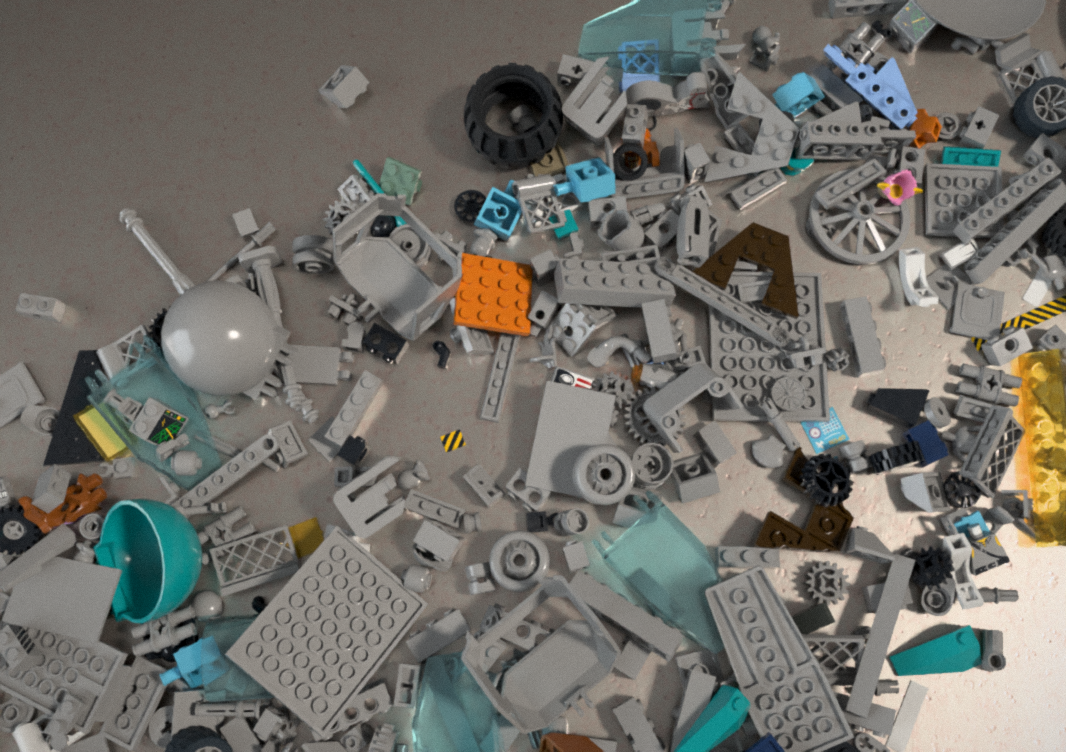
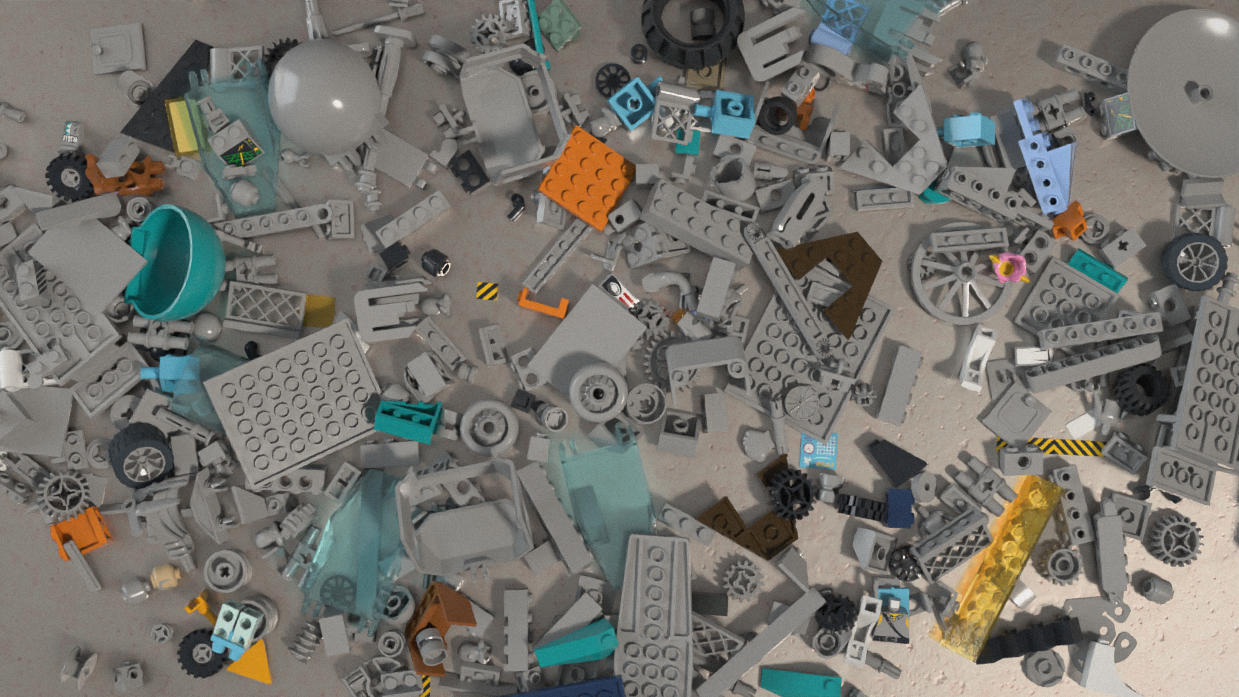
camera: 25 degrees right, 10 degrees up
none -> light grey hair [104,294,134,323]
none -> teal wedge [373,401,442,445]
none -> black head [421,249,450,277]
none -> orange panel [517,287,570,321]
none -> black bush [631,44,647,65]

